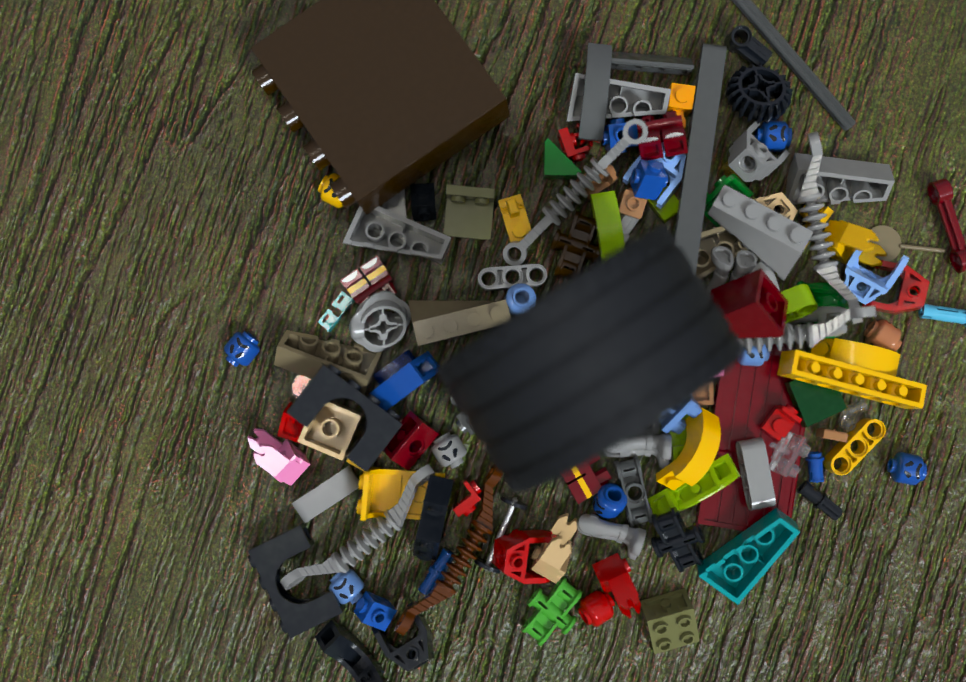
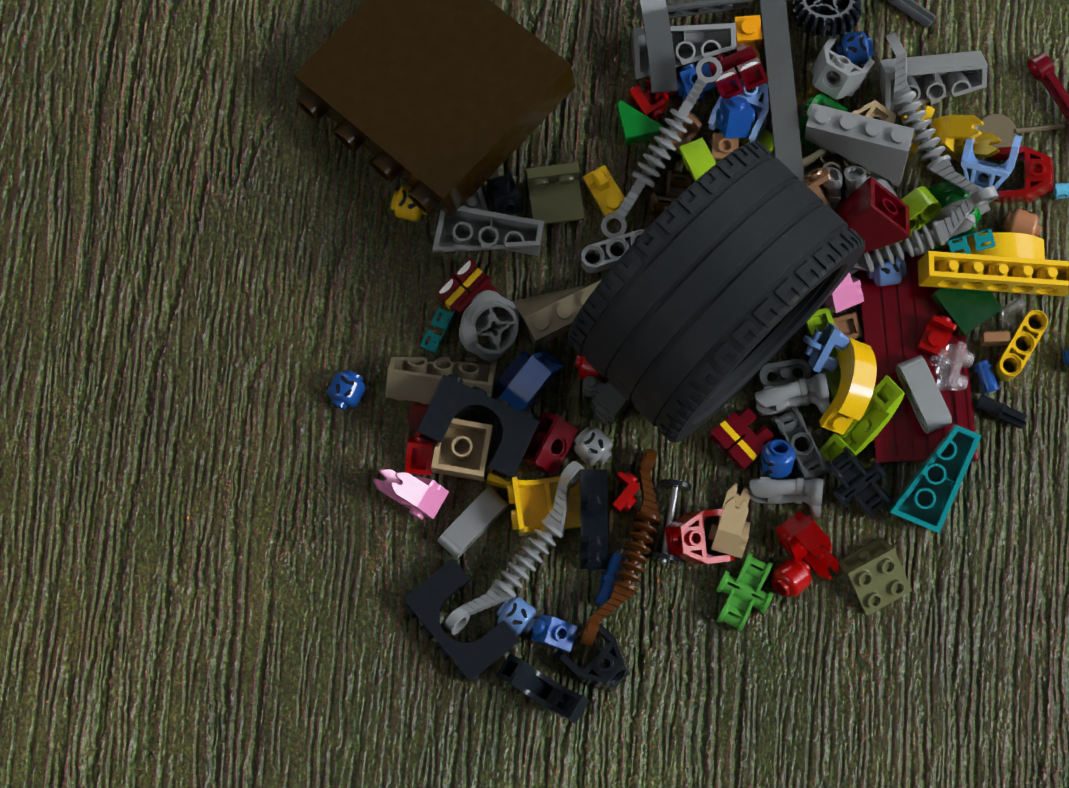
camera: 15 degrees left, 10 degrees down
none -> medium nougat bracket [804,167,831,208]
none -> teal piece [947,228,996,254]

